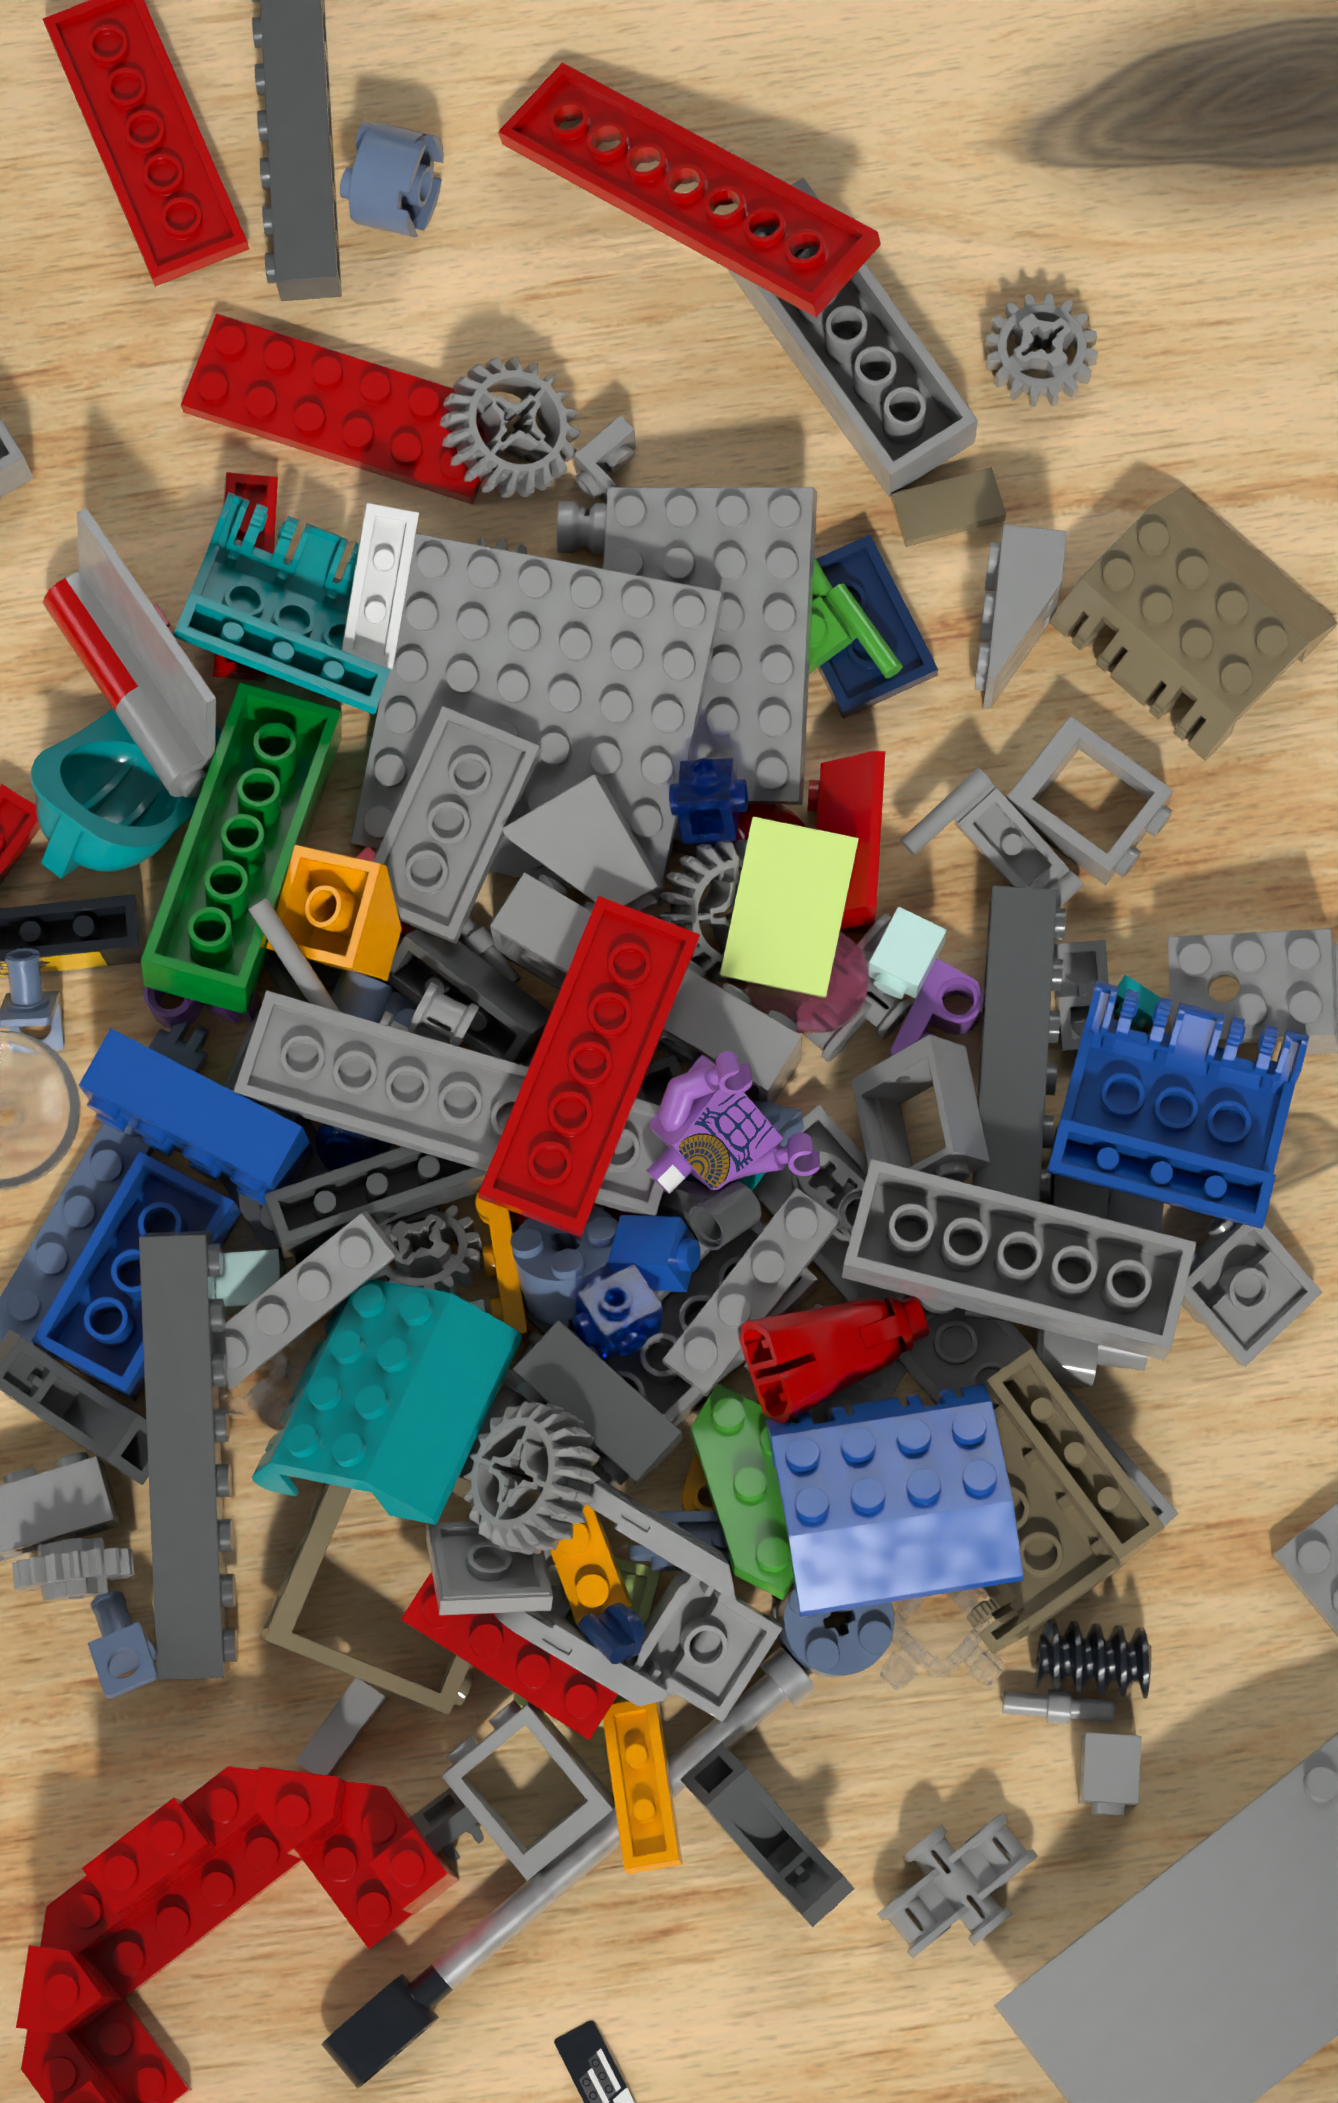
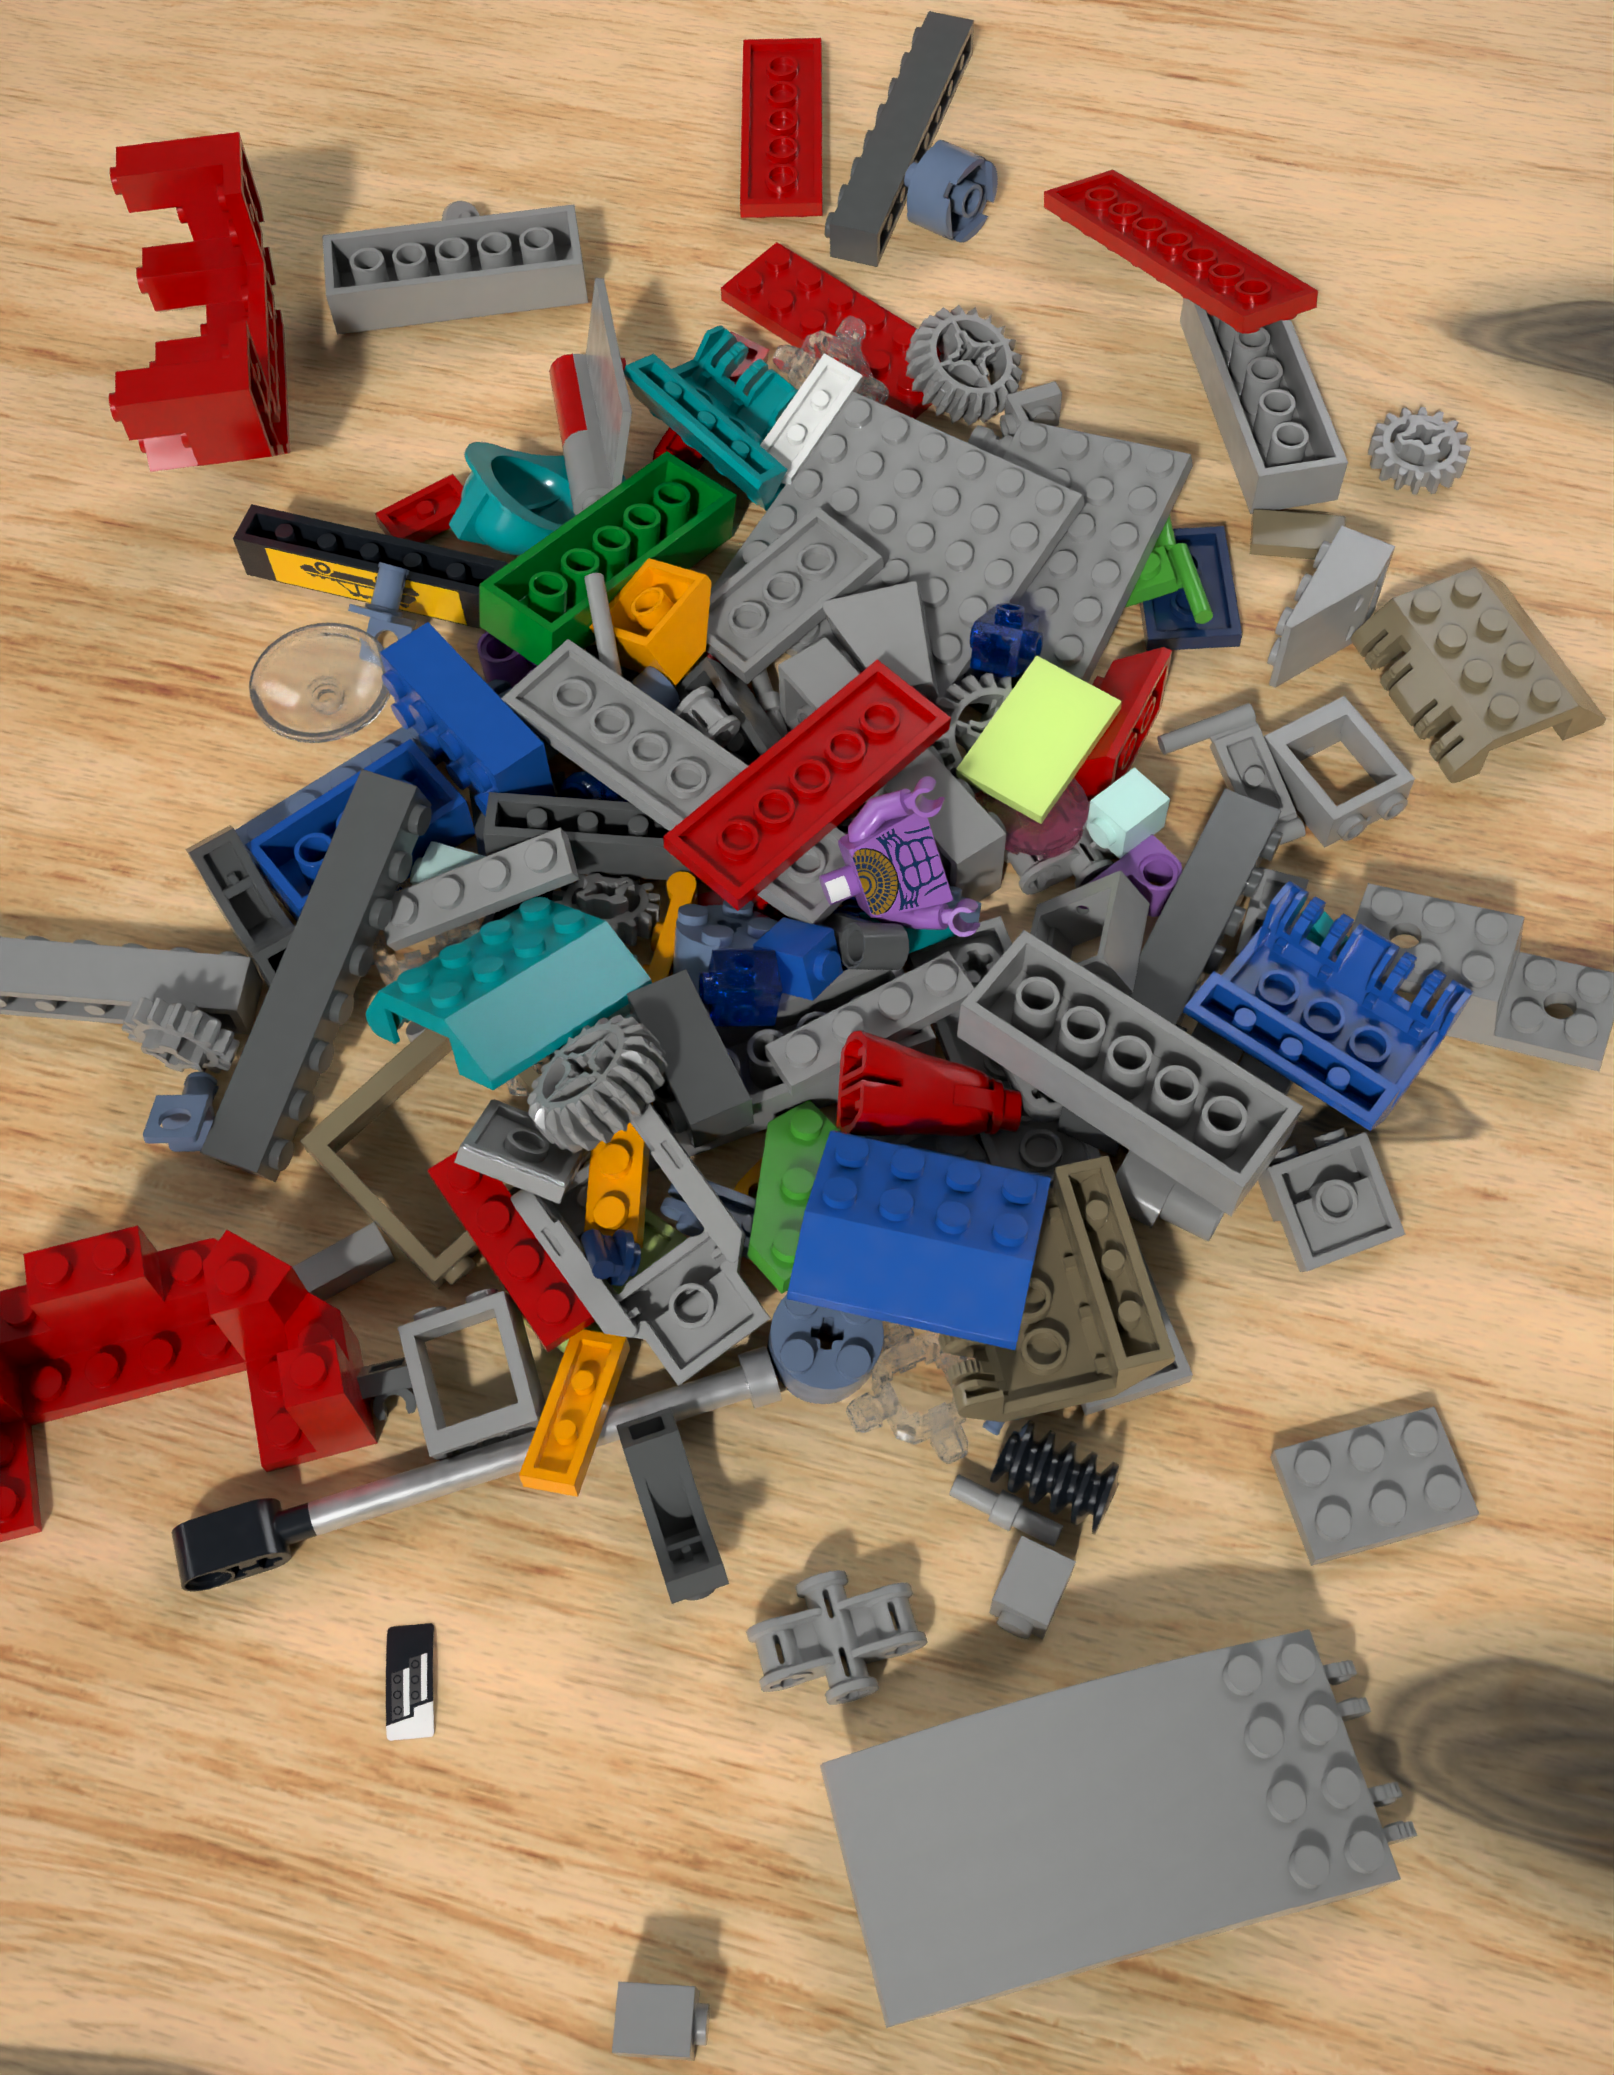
camera: 20 degrees right, 15 degrees down
none -> clear piece [773,316,889,405]

